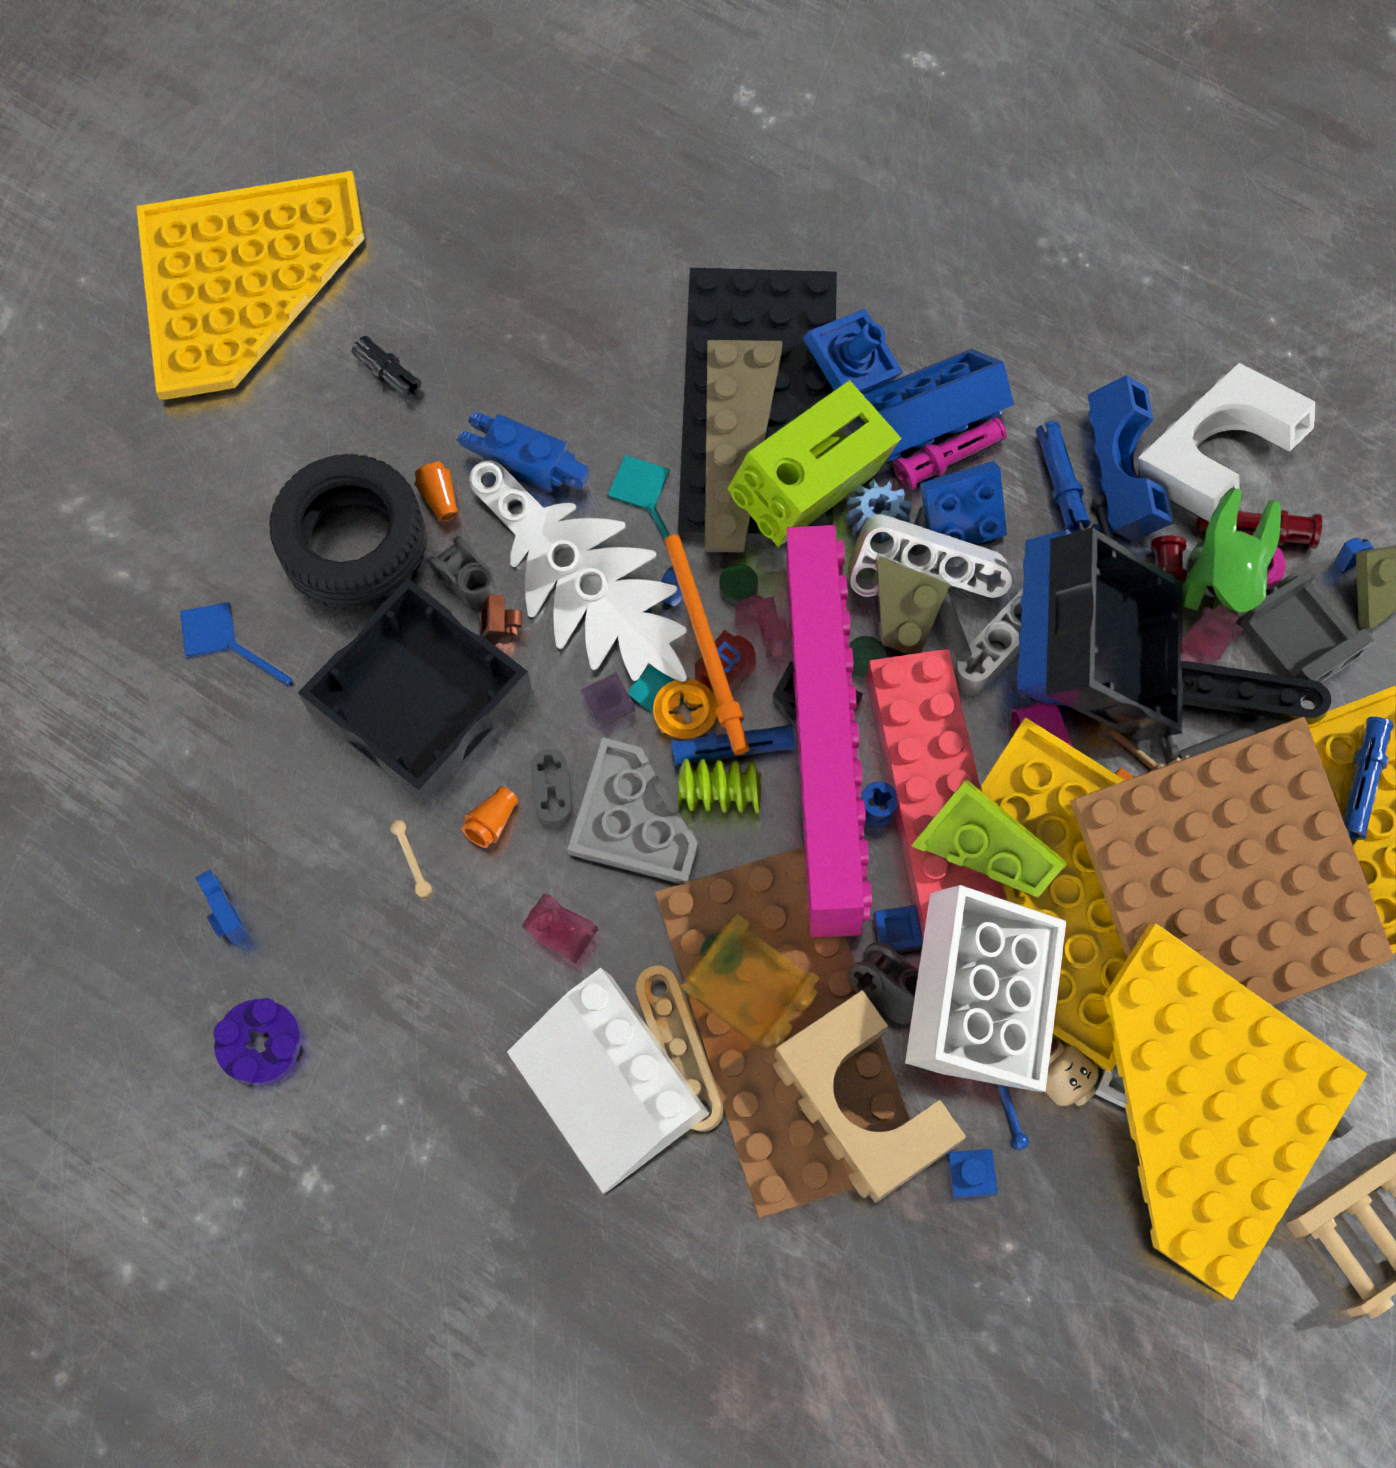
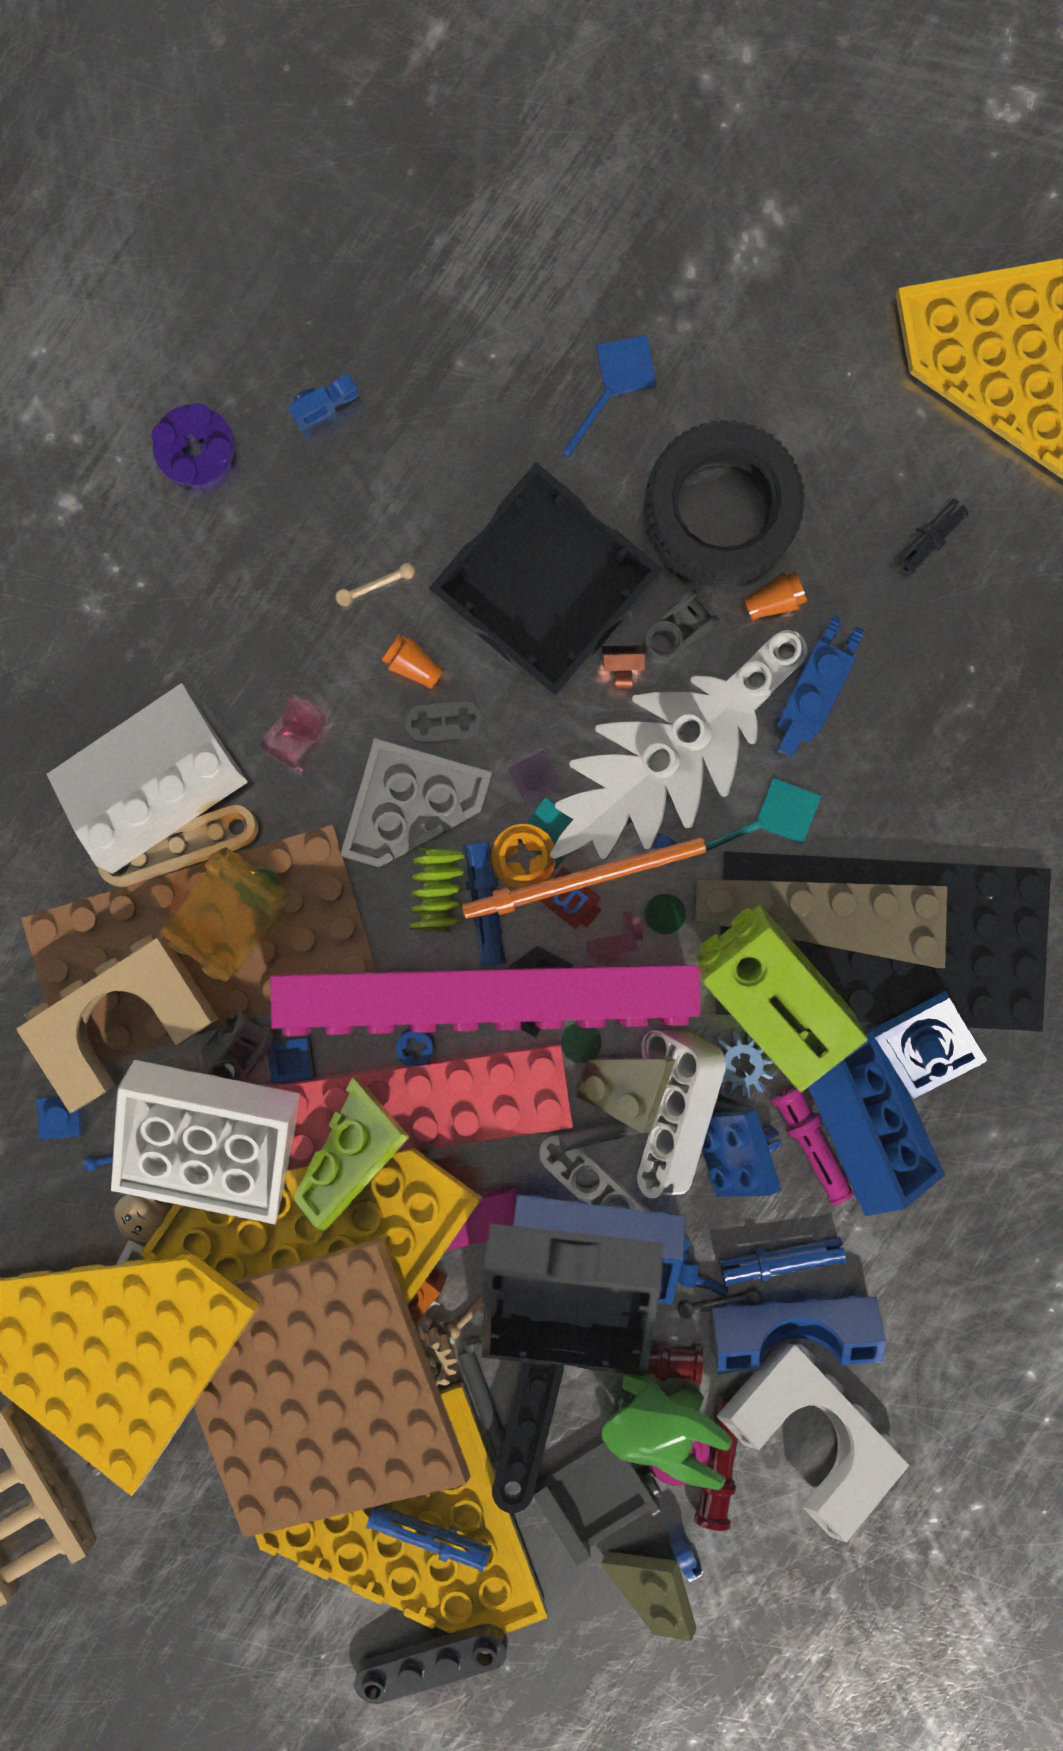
camera: 85 degrees right, 20 degrees up
clear pink bracket [1185,604,1244,660] -> none

